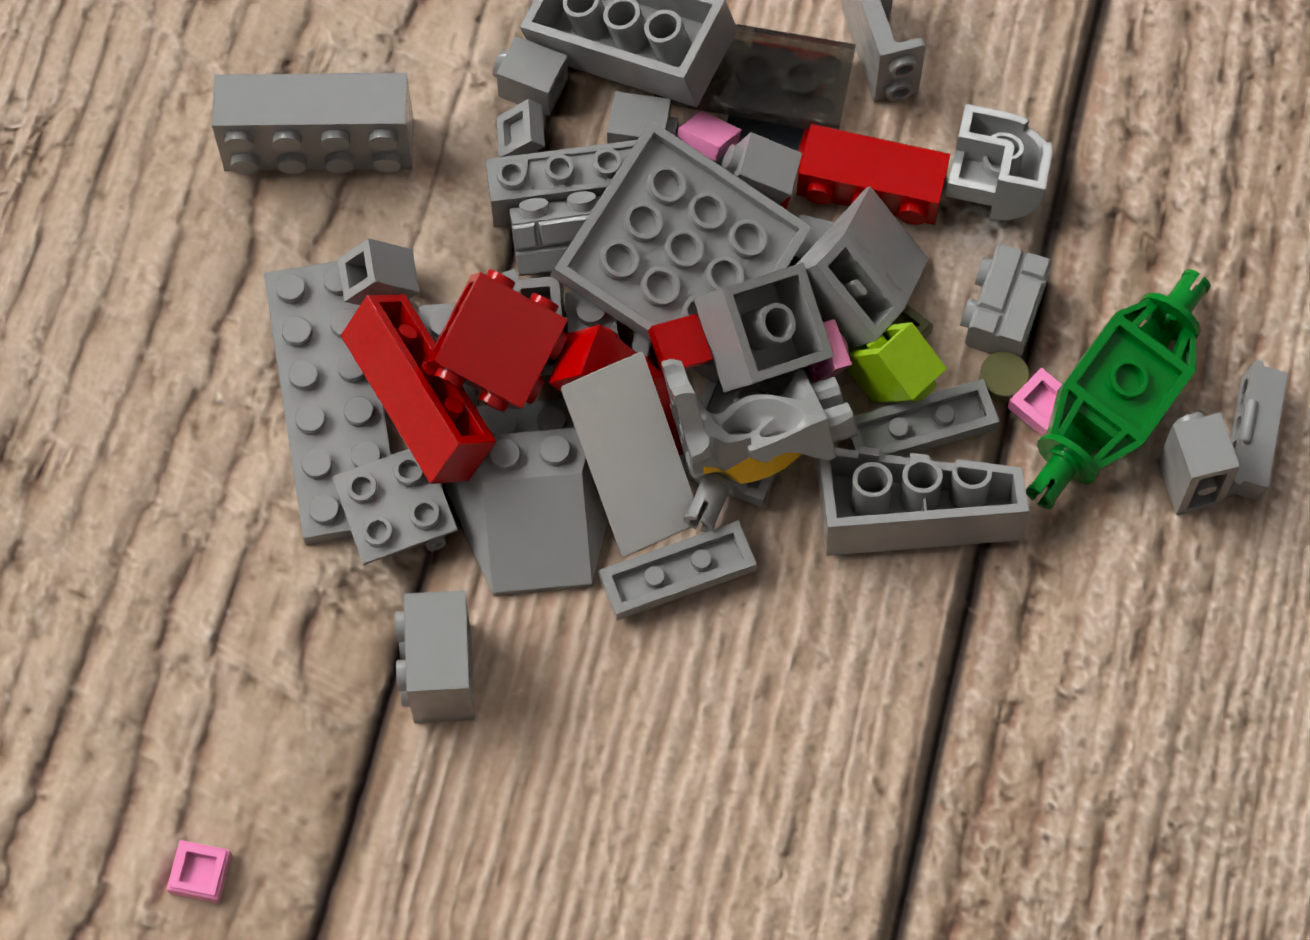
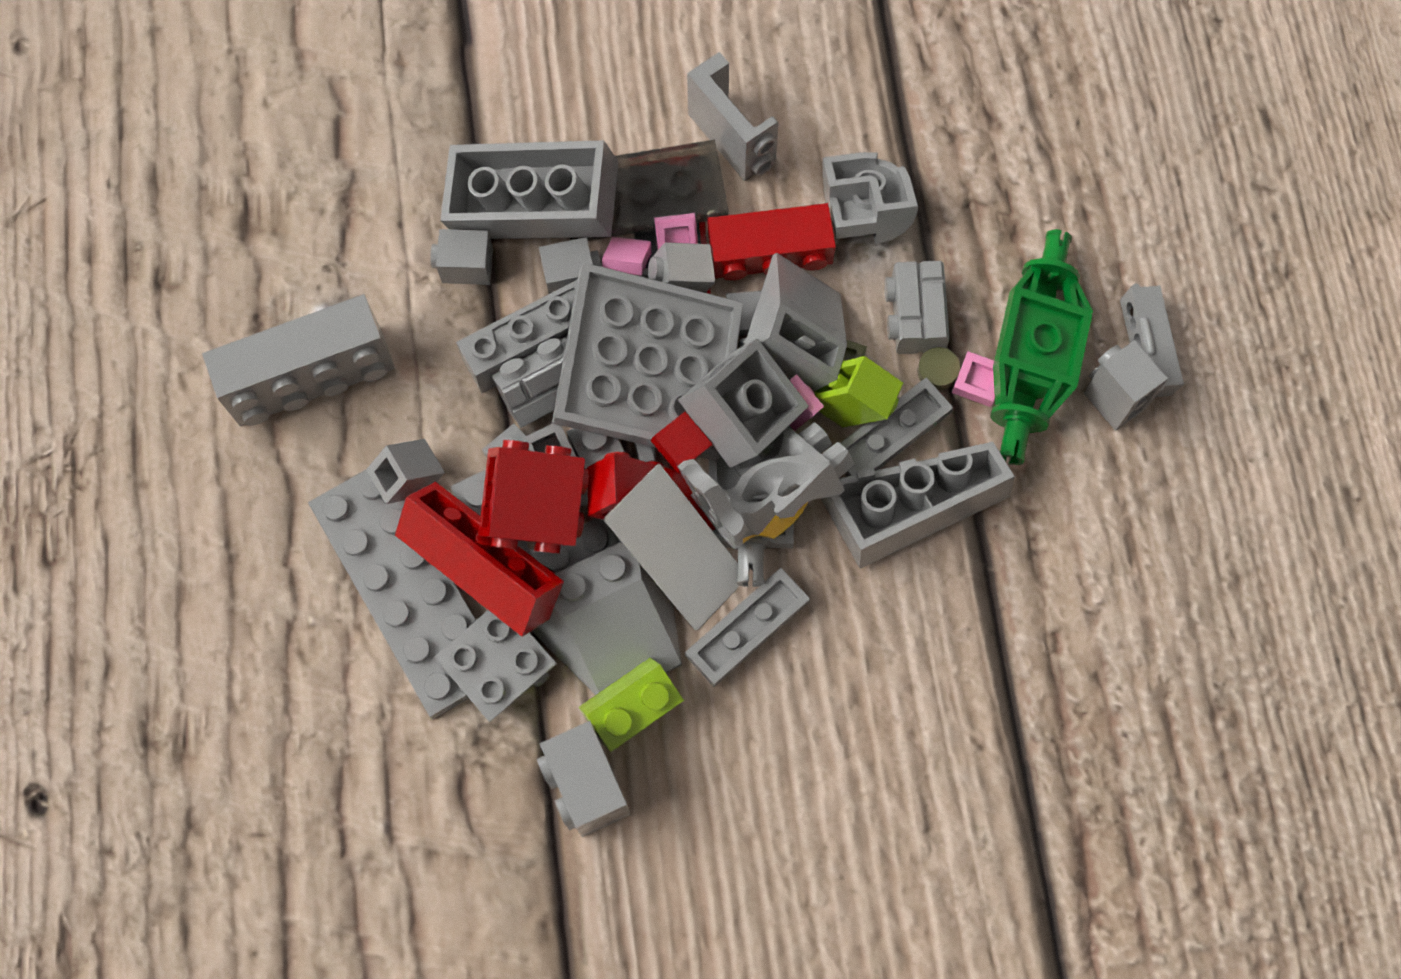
camera: 20 degrees left, 5 degrees up
light grey plate [496,99,545,157] -> none
none -> lime brick [578,658,684,752]
none -> bright pink tile [654,213,698,250]

